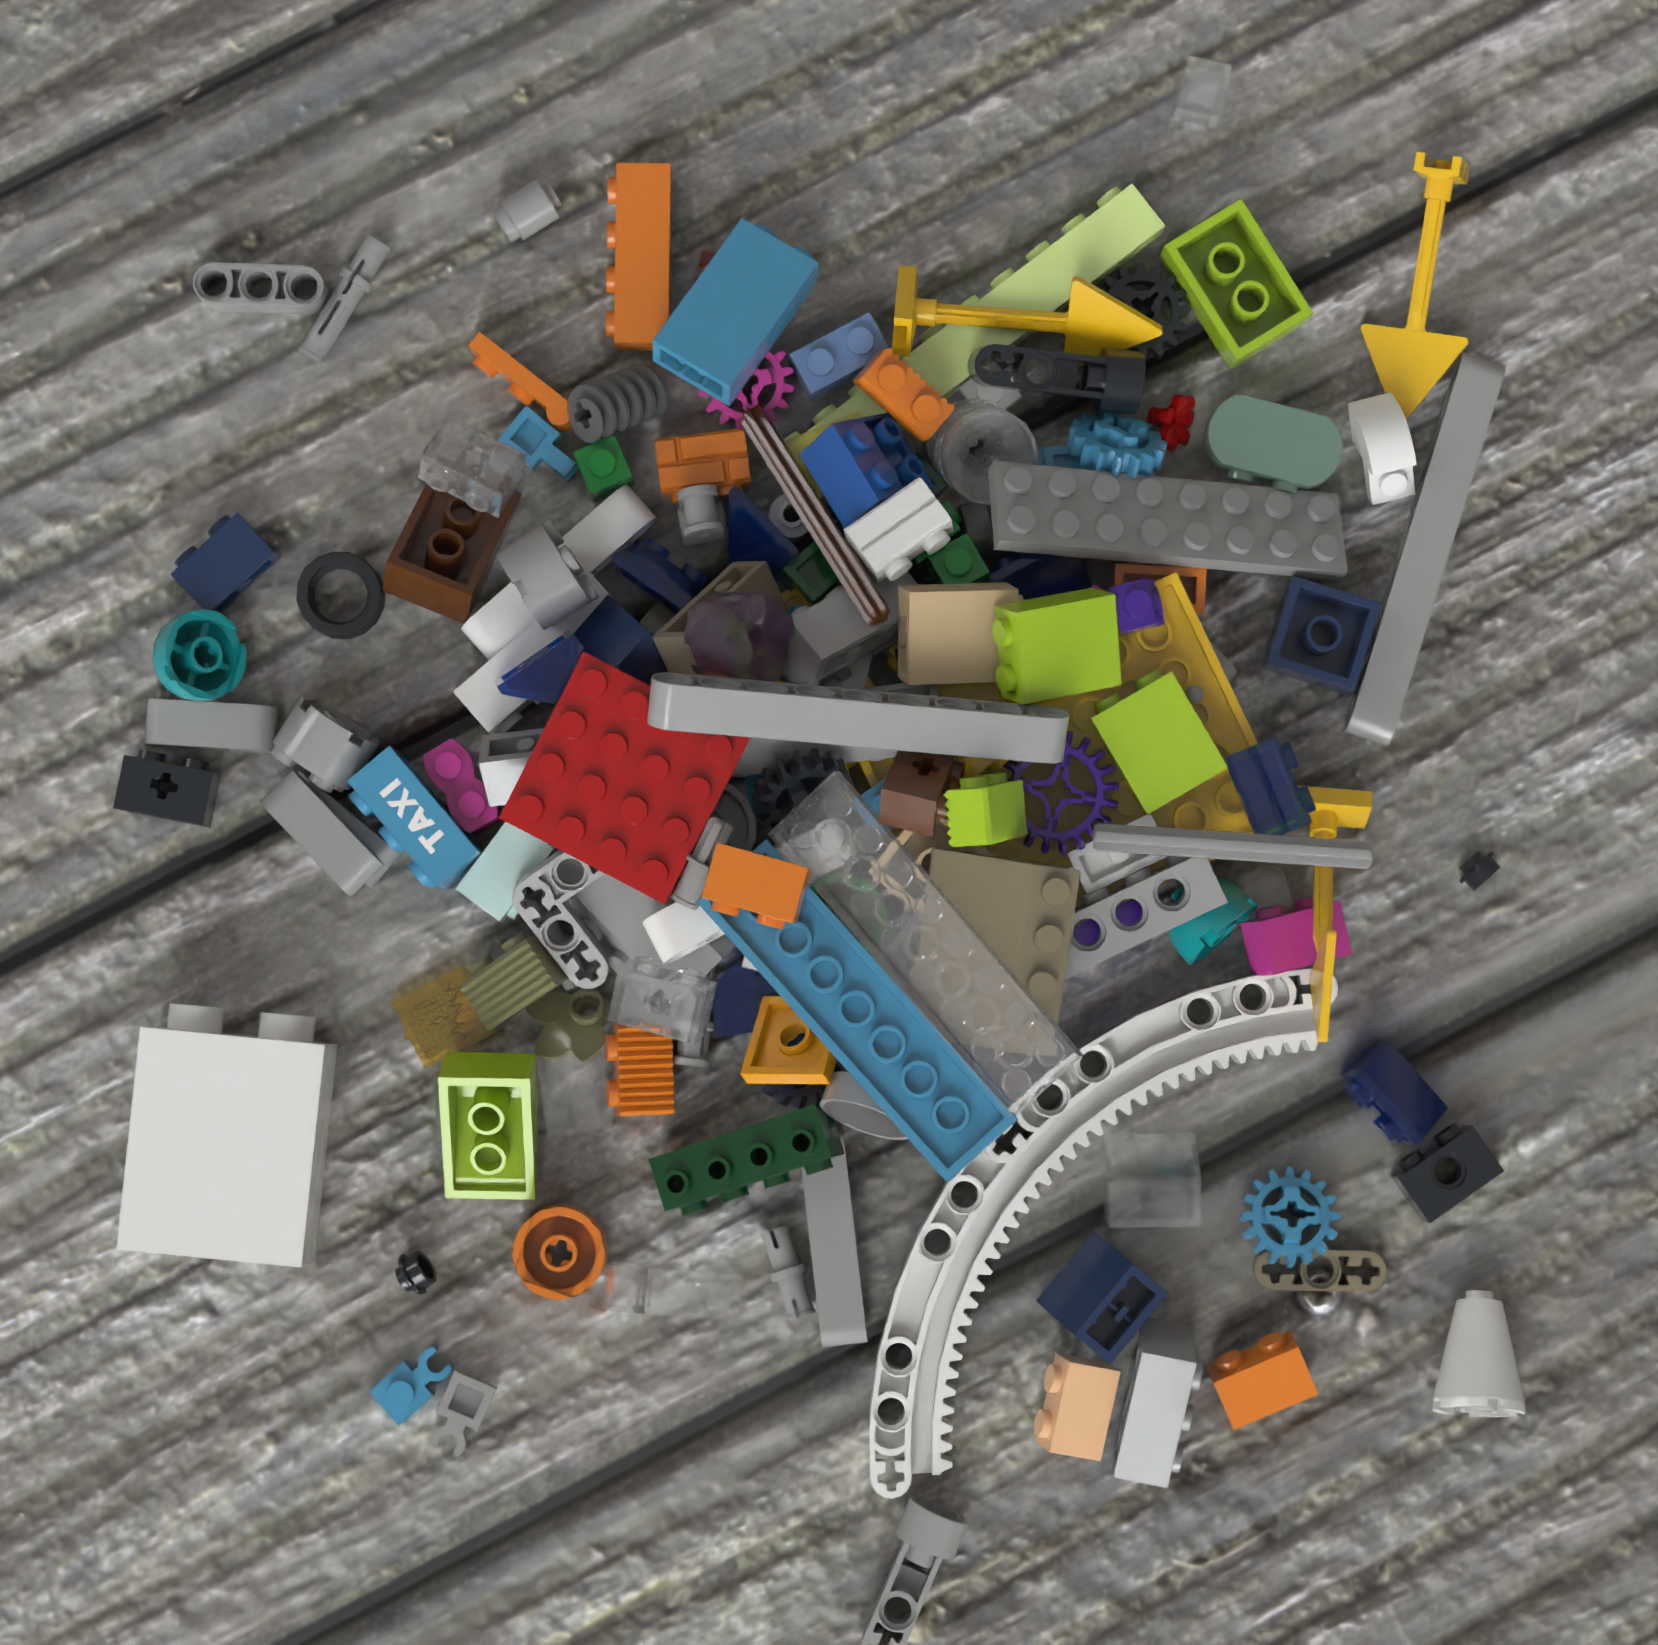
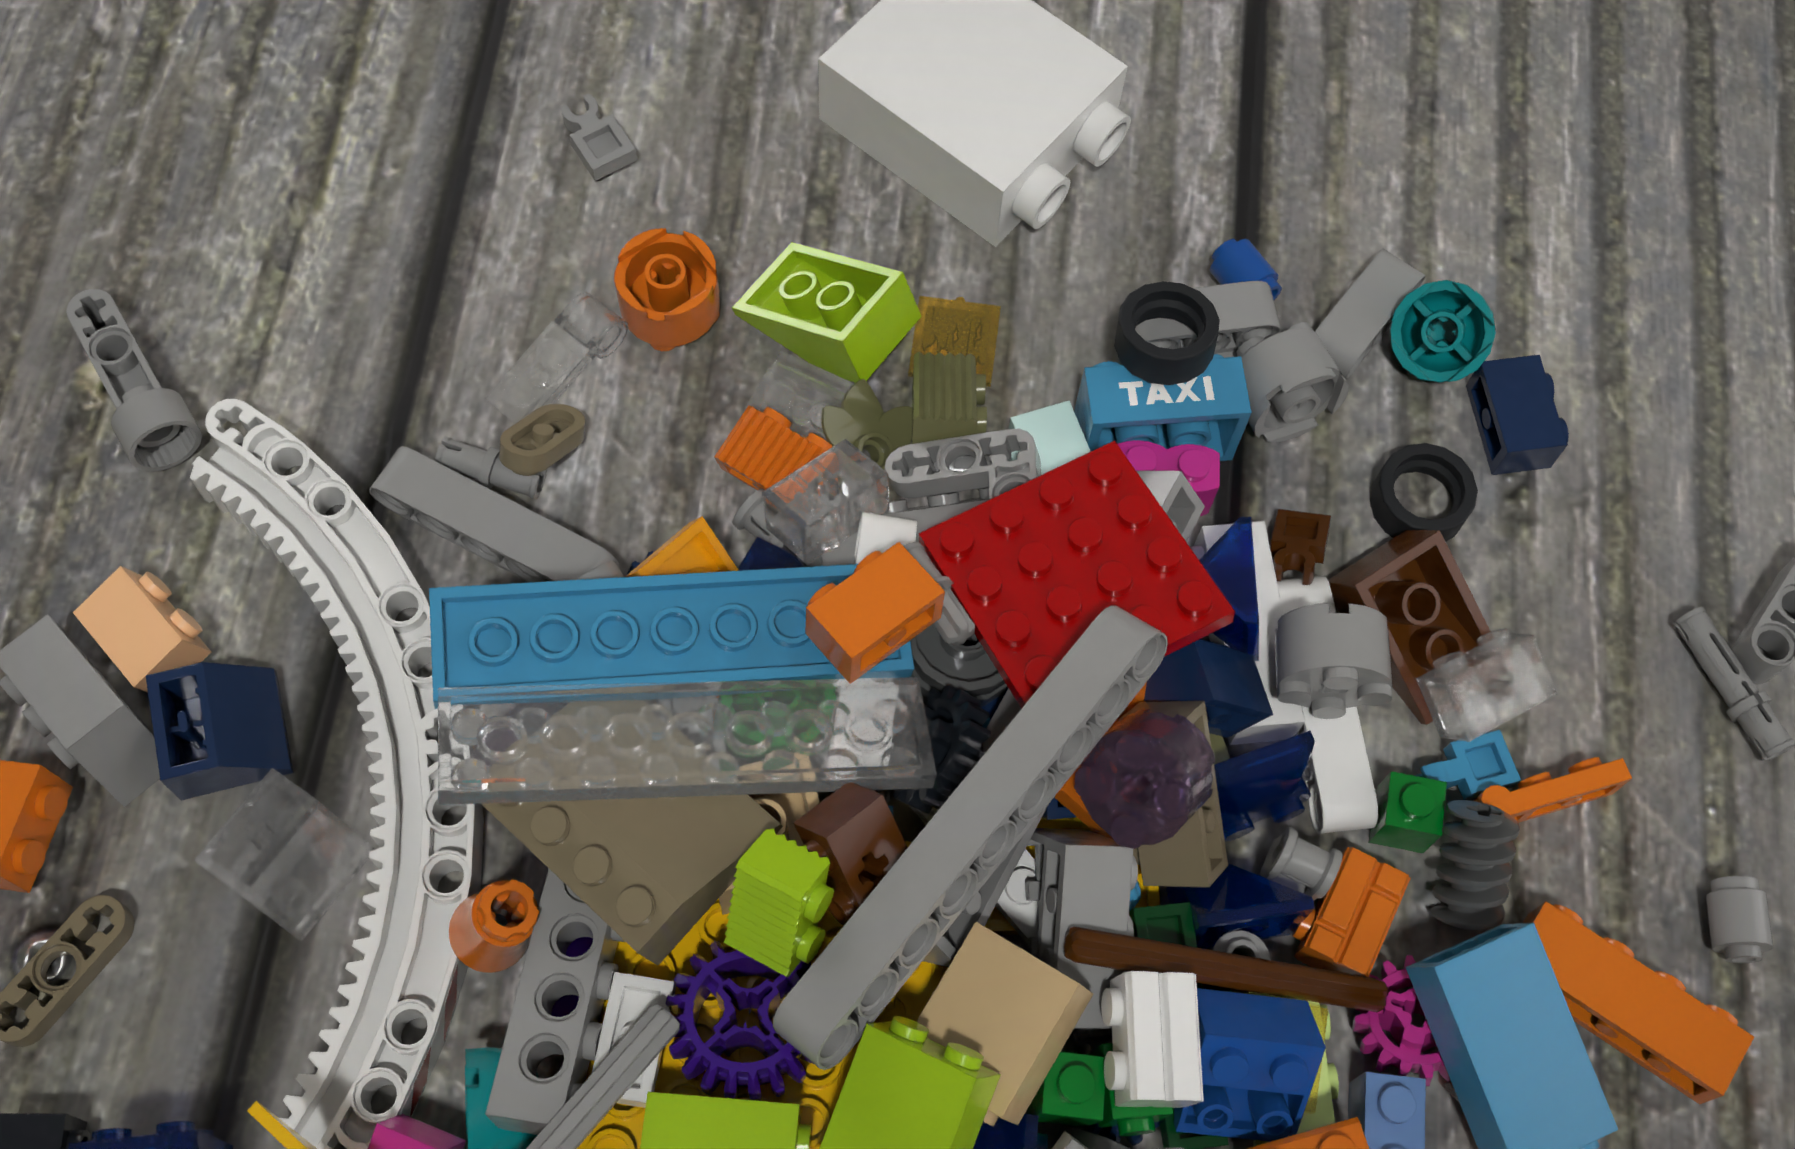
camera: 125 degrees right, 20 degrees down
black brick [113,749,221,828] -> none
dark azure plate [369,1345,454,1426] -> none
black plate [395,1251,437,1295] -> none
dark green brick [648,1103,845,1216] -> none
dark azure gear [1239,1166,1340,1268] -> none
none -> orange plant [449,879,539,973]
none -> dark tan plate [499,404,585,476]
none -> black tyre [1114,281,1220,385]
none -> blue brick [1210,239,1282,300]
none -> reddish brown plate [1270,509,1331,585]

